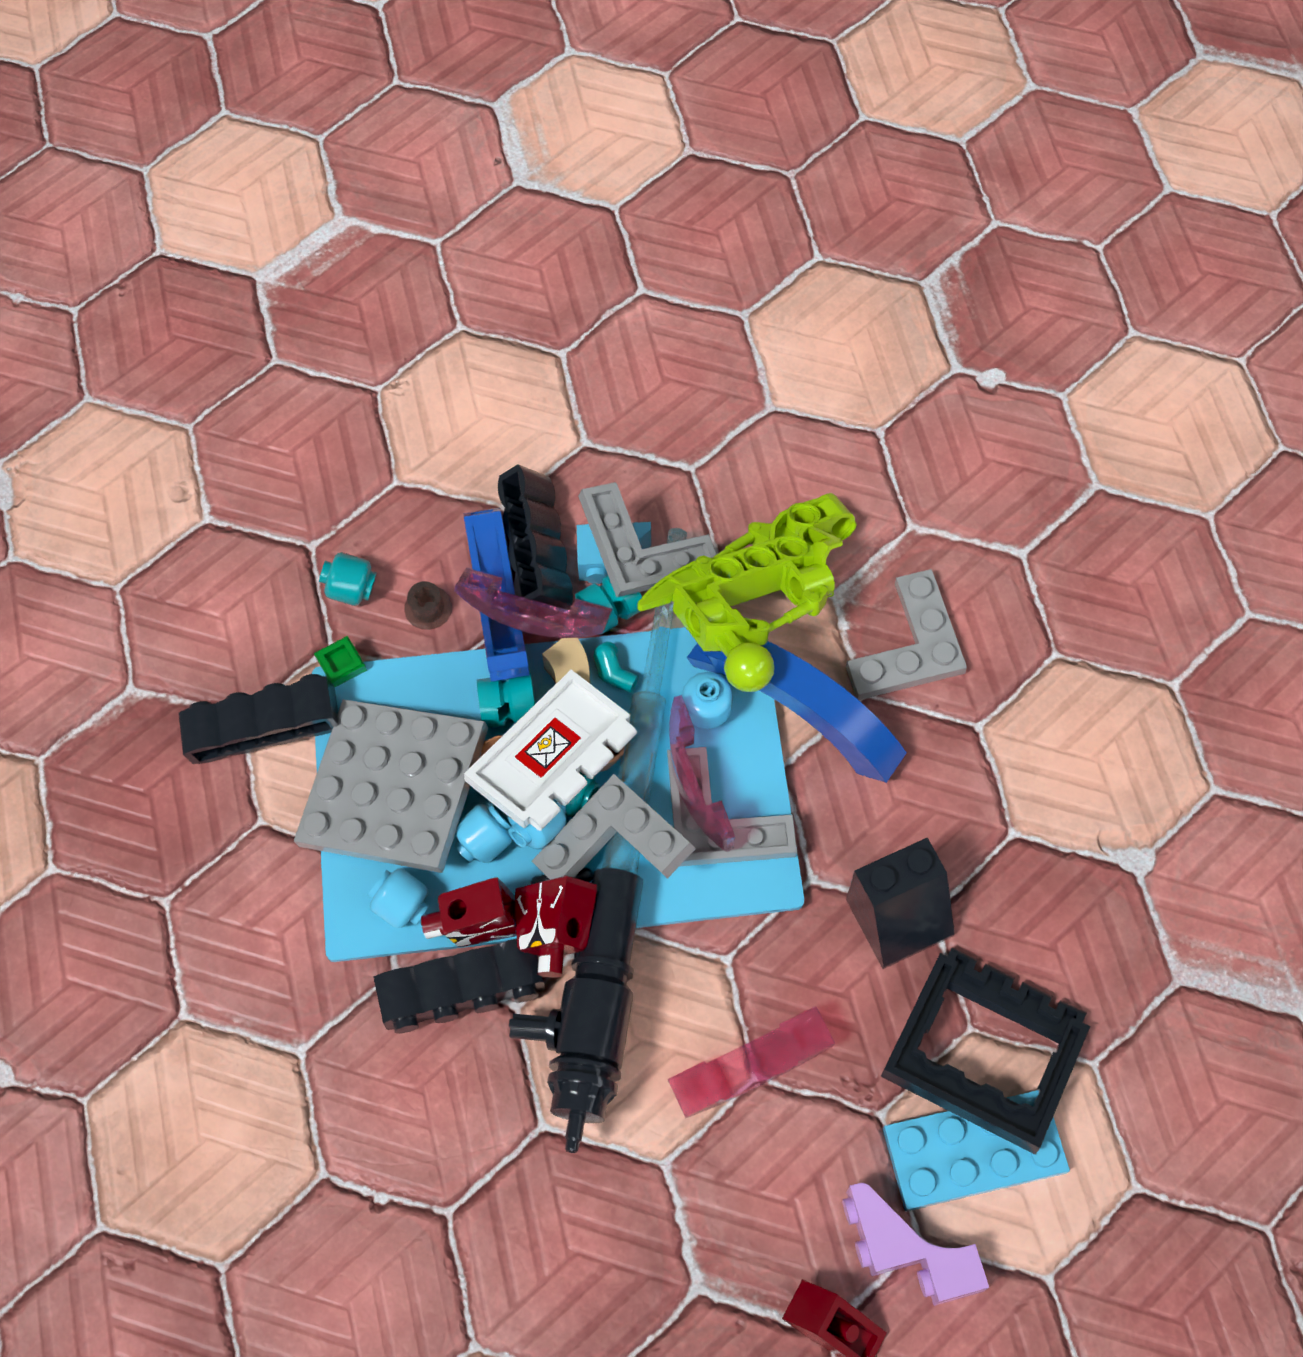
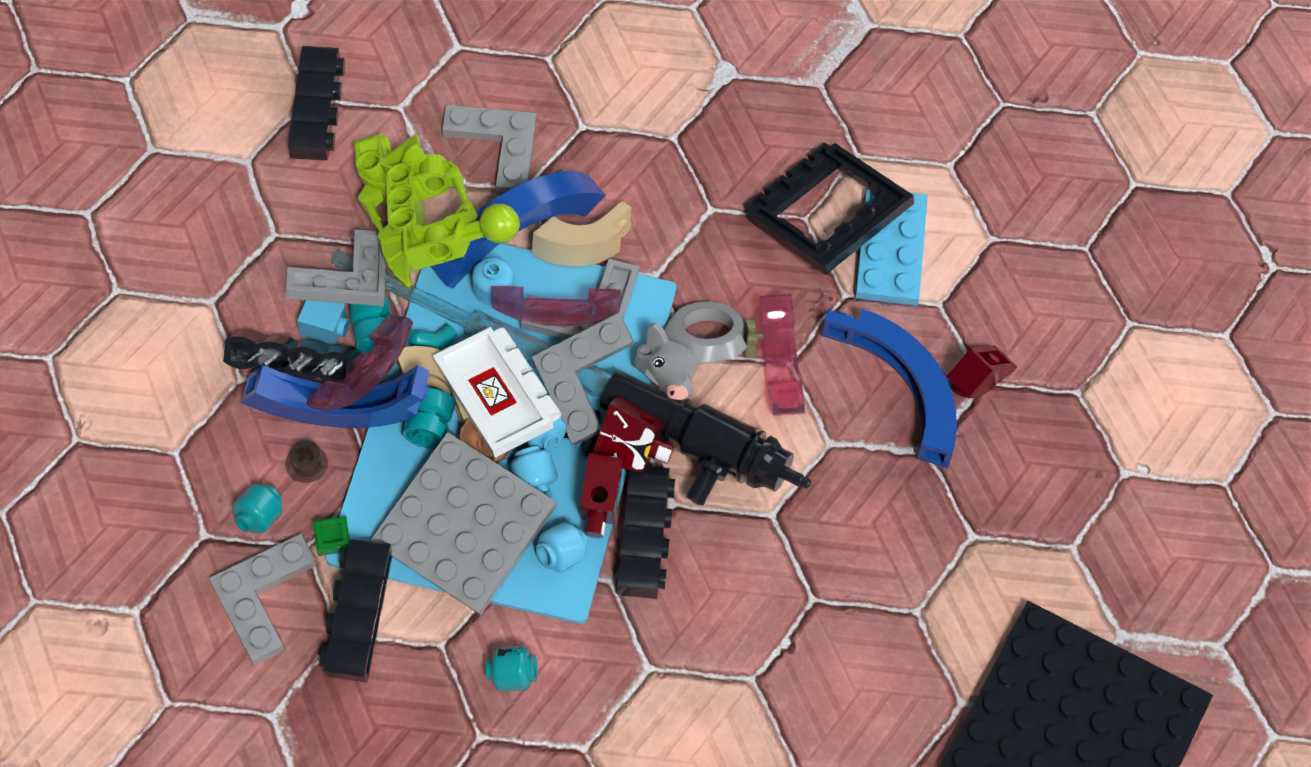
camera: 75 degrees left, 5 degrees down
lavender arch [842,1183,989,1306] -> none
black slope [846,837,955,969] -> none
none -> light grey plate [209,534,317,666]
none -> black brick [288,46,345,160]
none -> teal head [486,646,538,692]
none -> tan arch [532,201,632,267]
none -> light grey animal [634,301,747,400]
none -> olive piece [743,319,763,358]
none -> blue arch [822,309,957,468]

